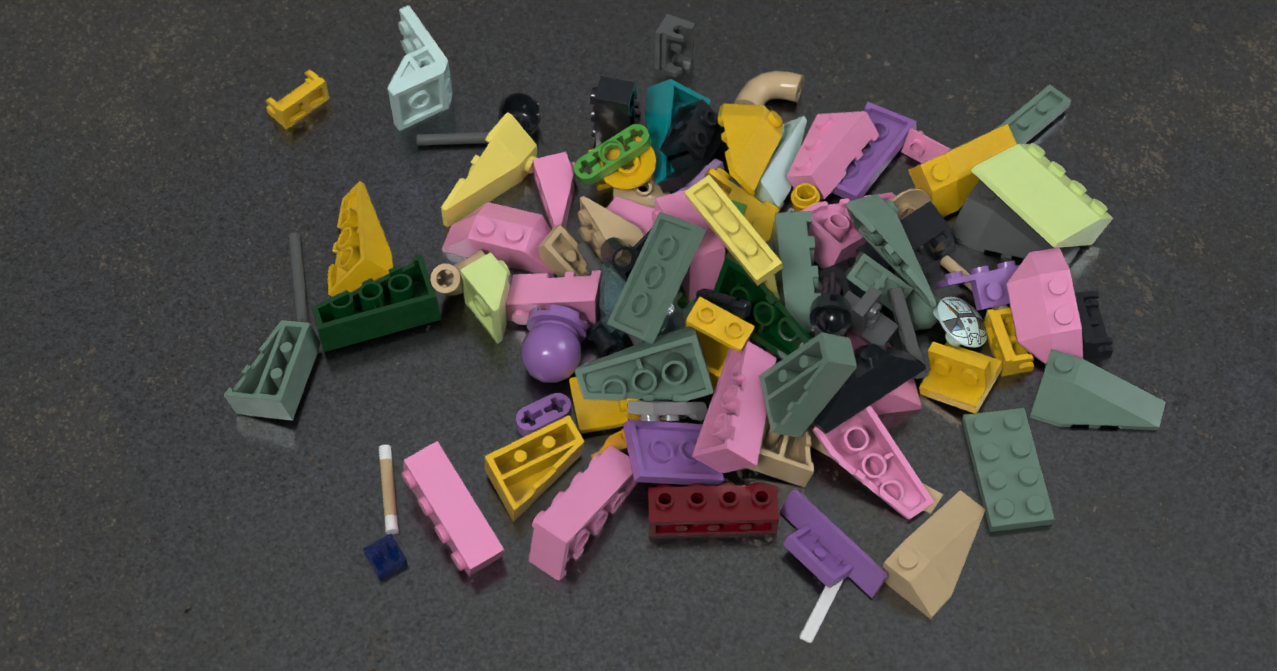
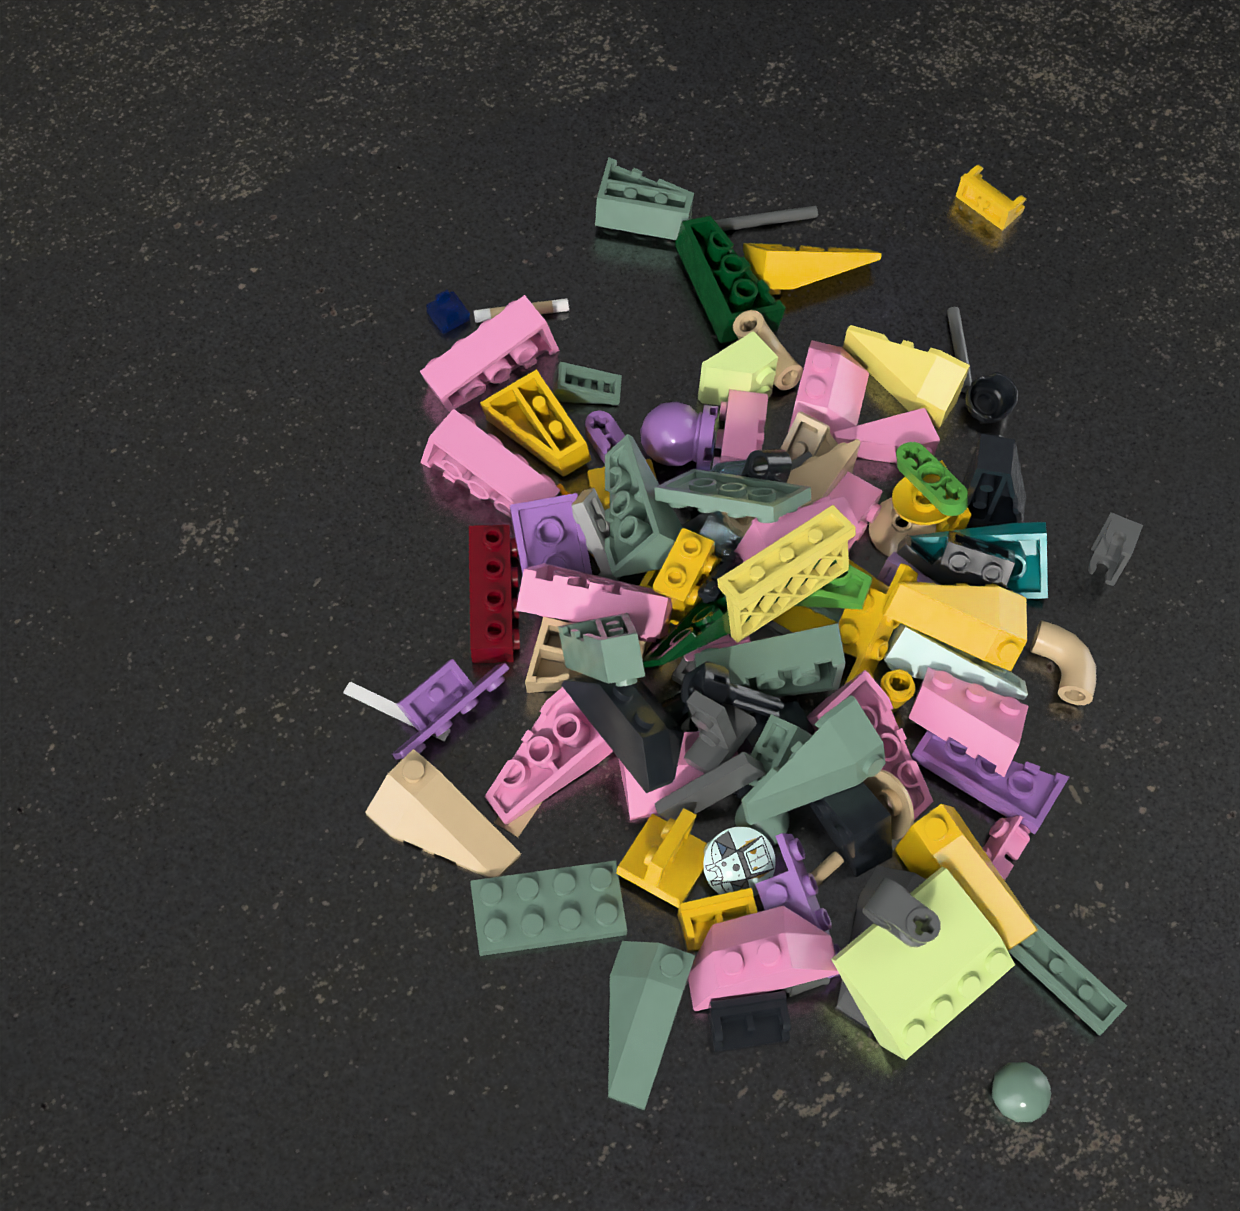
camera: 85 degrees right, 5 degrees up
light aqua bracket [388,5,453,131] -> none
none -> sand green slope [552,362,622,405]
none -> dark grey piece [862,878,940,947]
none -> sand green hair [992,1062,1051,1122]

